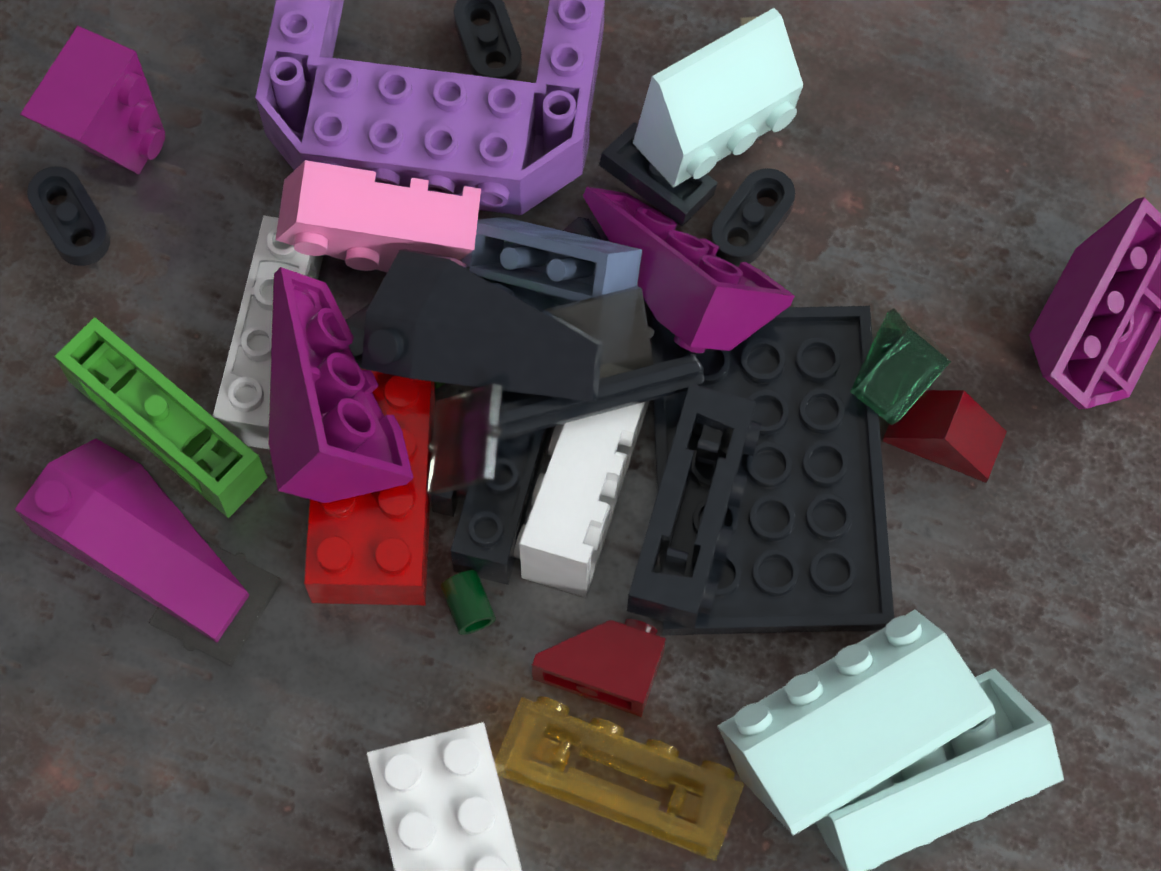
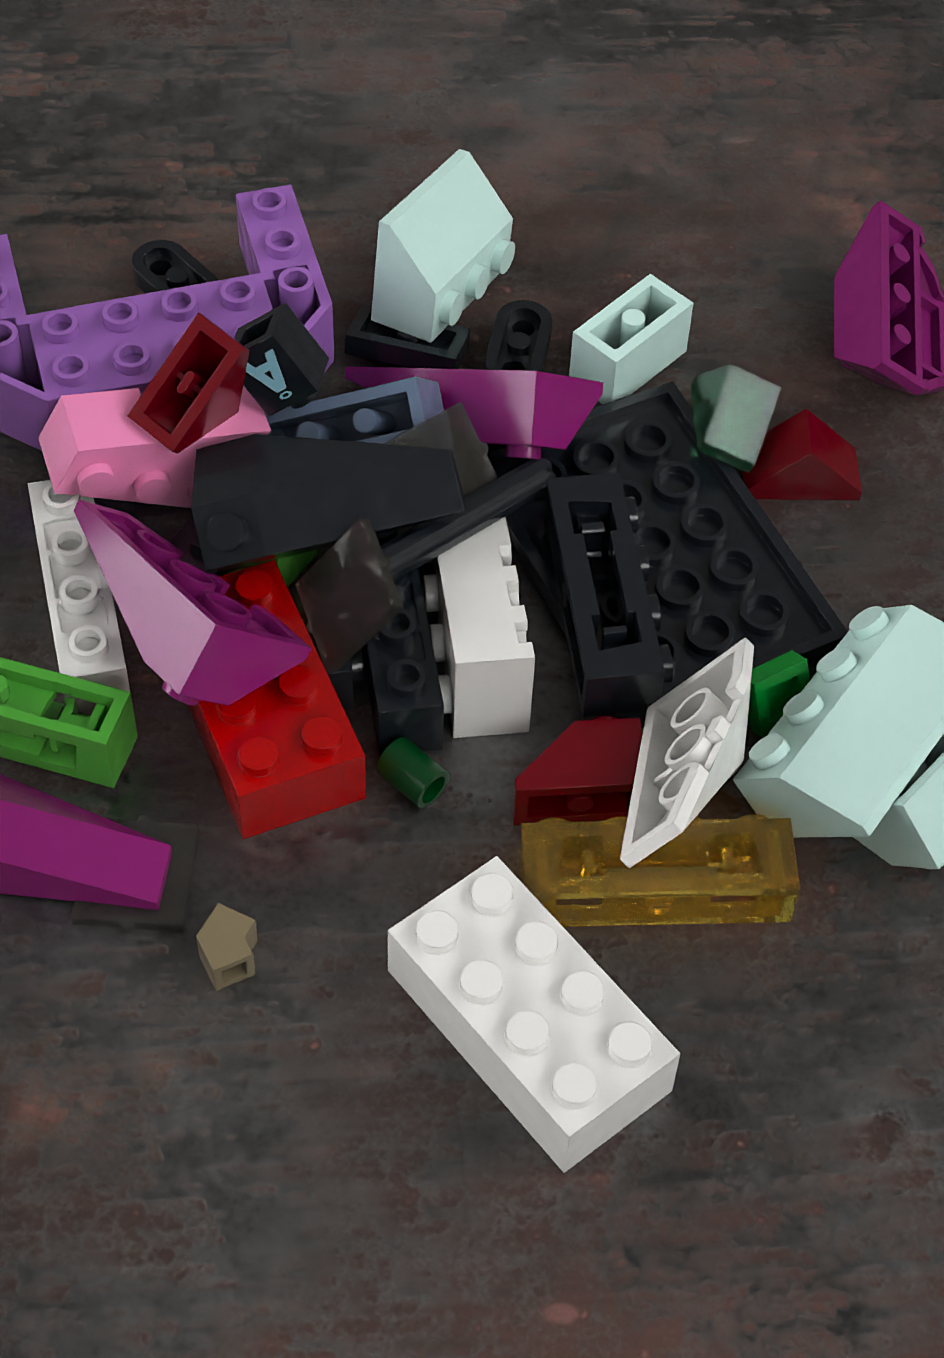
camera: 25 degrees left, 15 degrees down
none -> dark red slope [127,312,250,454]
none -> dark tan piece [196,903,258,991]
none -> black brick [234,303,329,416]
none -> light aqua brick [569,274,693,404]
none -> white wedge [620,637,754,868]
none -> green plate [748,650,810,738]

